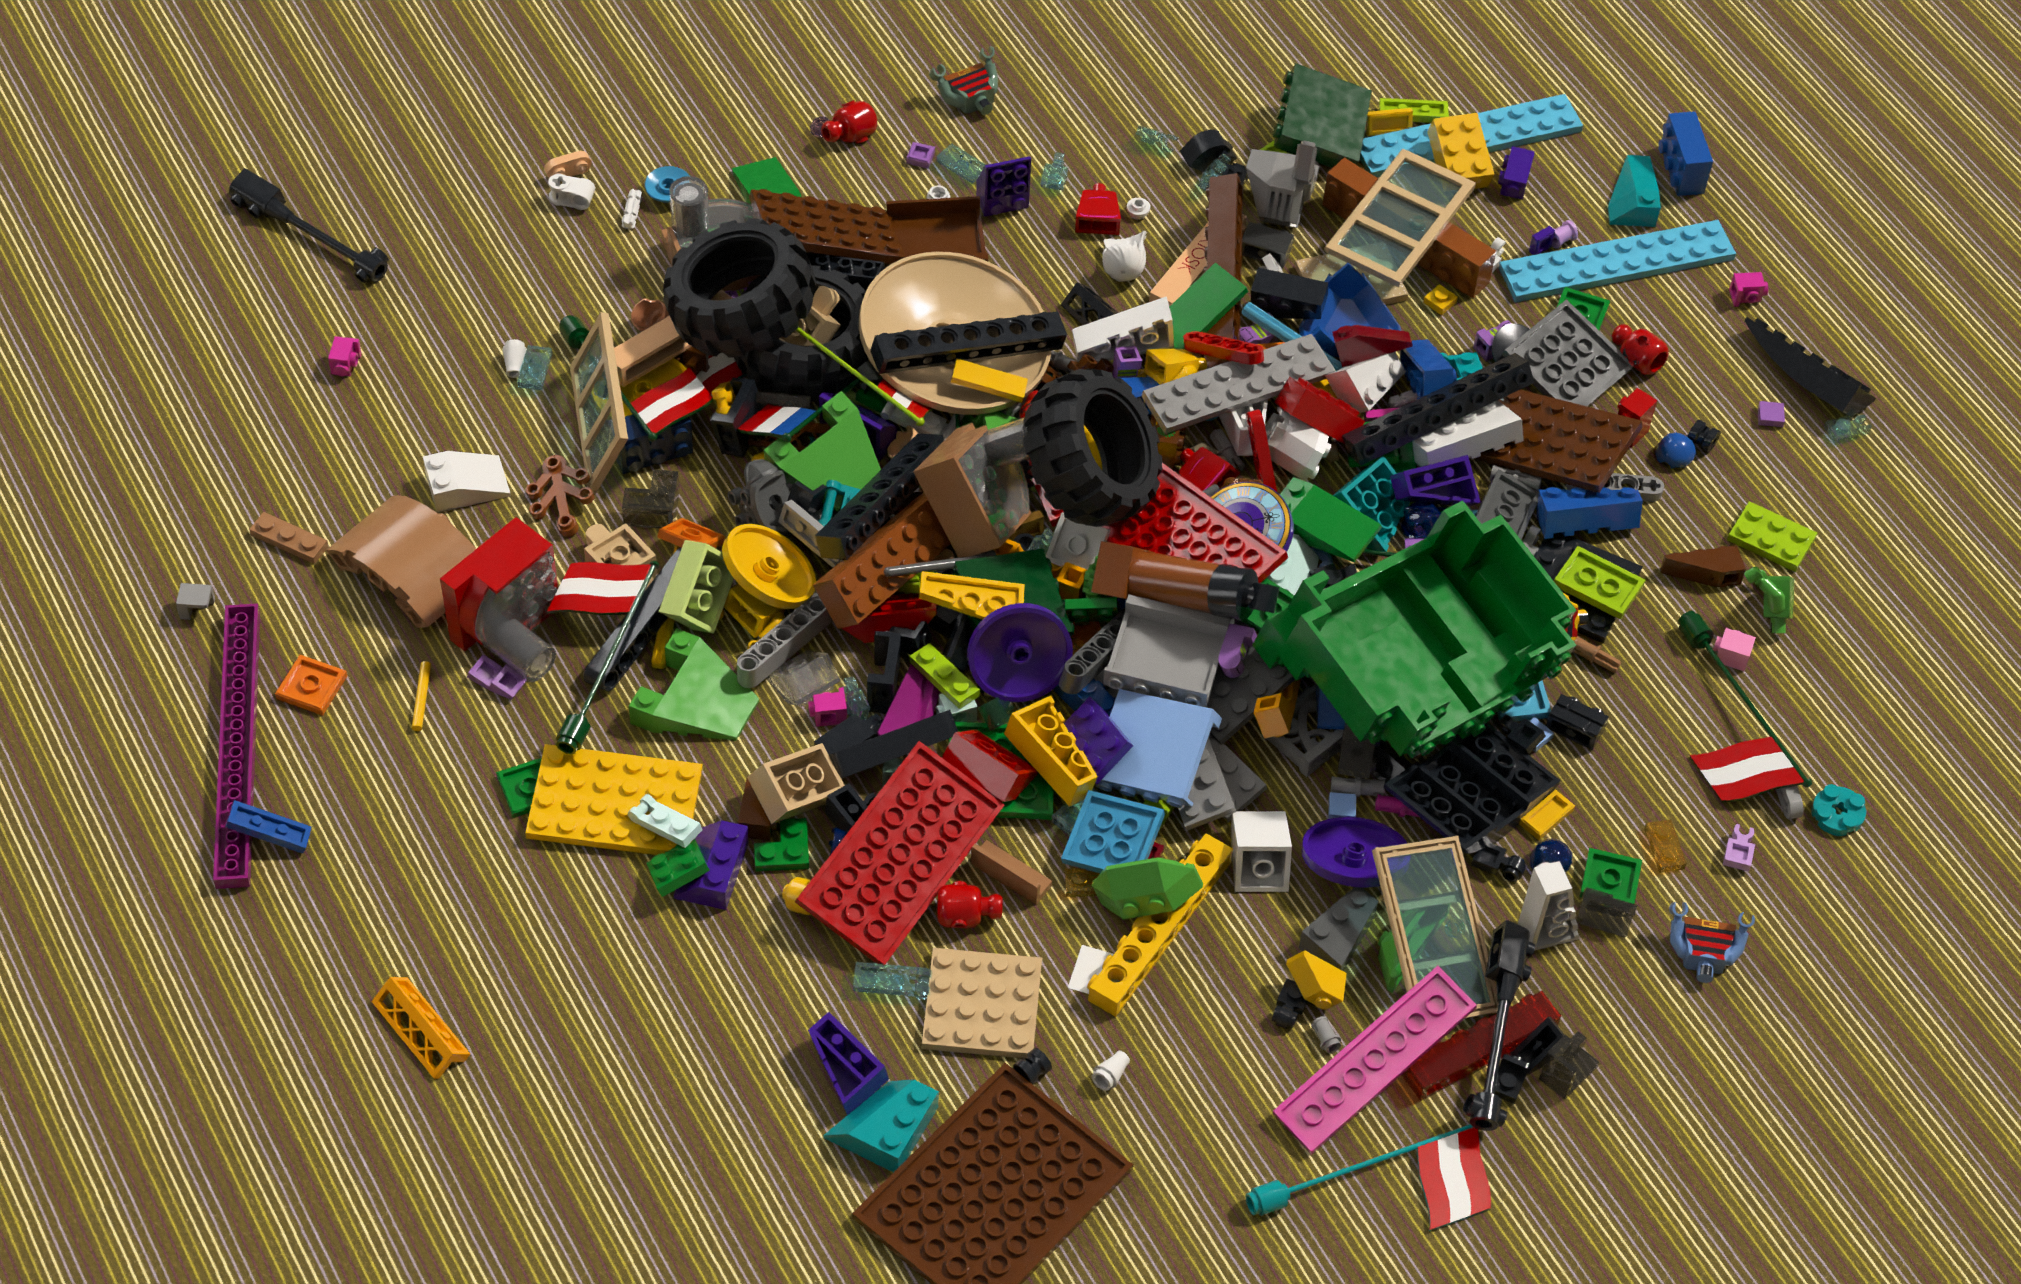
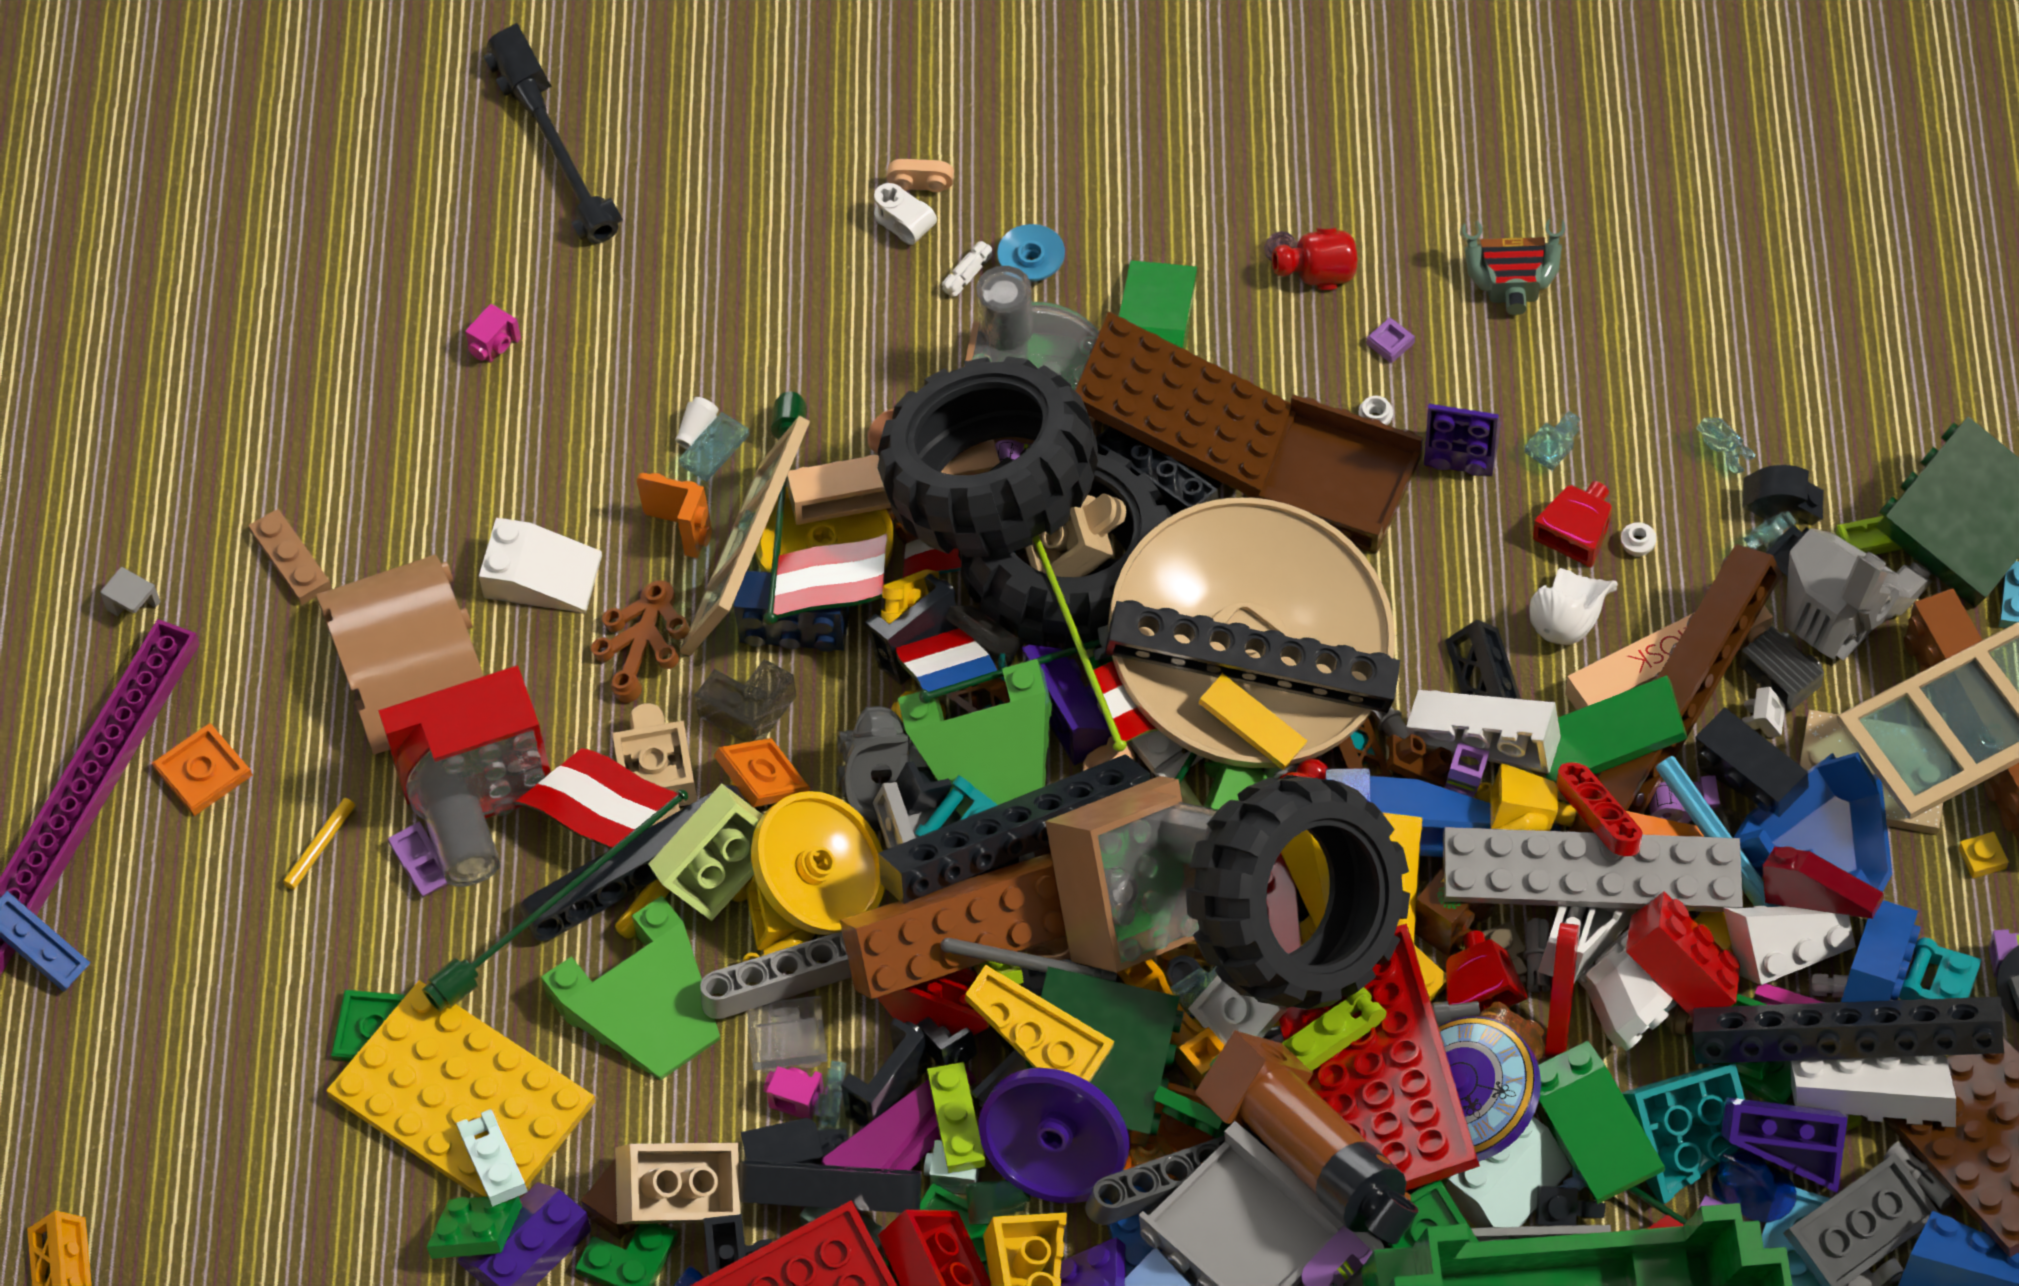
camera: 35 degrees right, 5 degrees up
clear light blue plate [937,143,986,184] -> none
none -> orange bracket [636,473,712,558]
none -> lime plate [1282,987,1387,1071]

